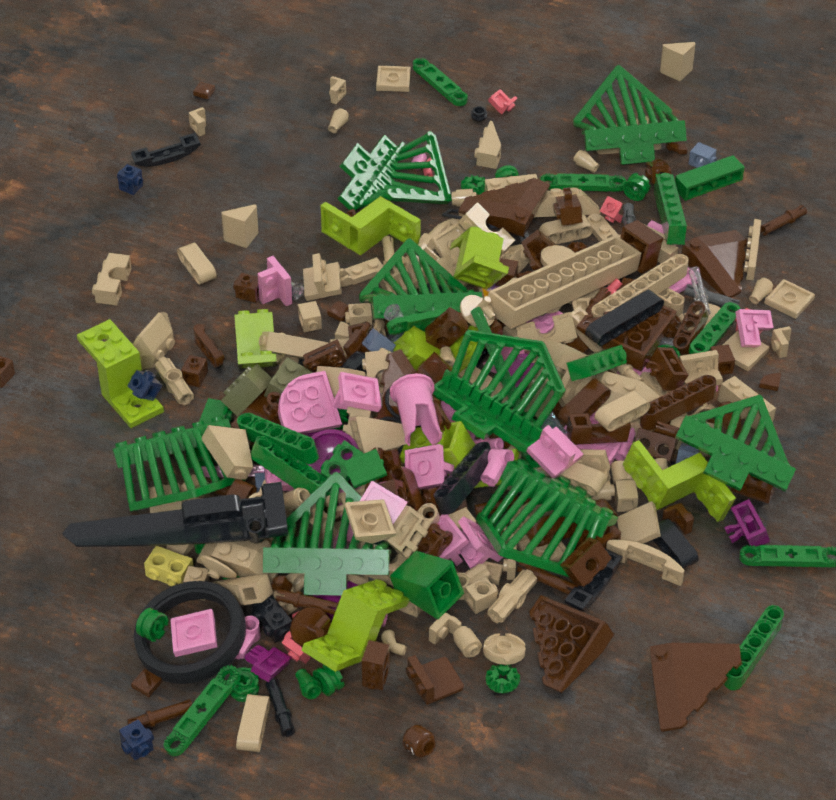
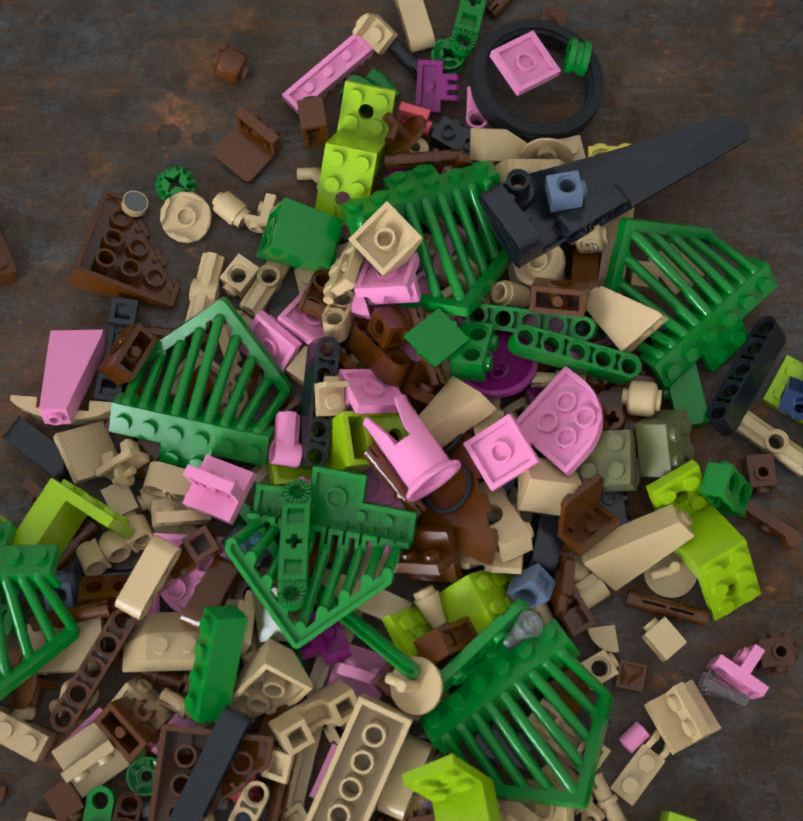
camera: 160 degrees right, 30 degrees up
none -> bright pink slope [39,330,107,425]
none -> tan hips [95,439,150,488]
none -> tile [121,191,148,217]
none -> green piece [277,479,312,611]
none -> bright pink gear [282,34,374,115]
none -> tan bracket [314,376,350,416]
none -> tan bracket [352,13,398,54]
none -> reddish brown brick [529,277,589,317]
none -> sand blue brick [545,170,587,212]
none -> bright pink hinge [618,722,650,753]
none -> tan head [622,380,662,417]
none -> reddish brown pin [625,589,710,627]
none -> green brick [699,461,753,518]
none -> black beam [706,316,786,436]

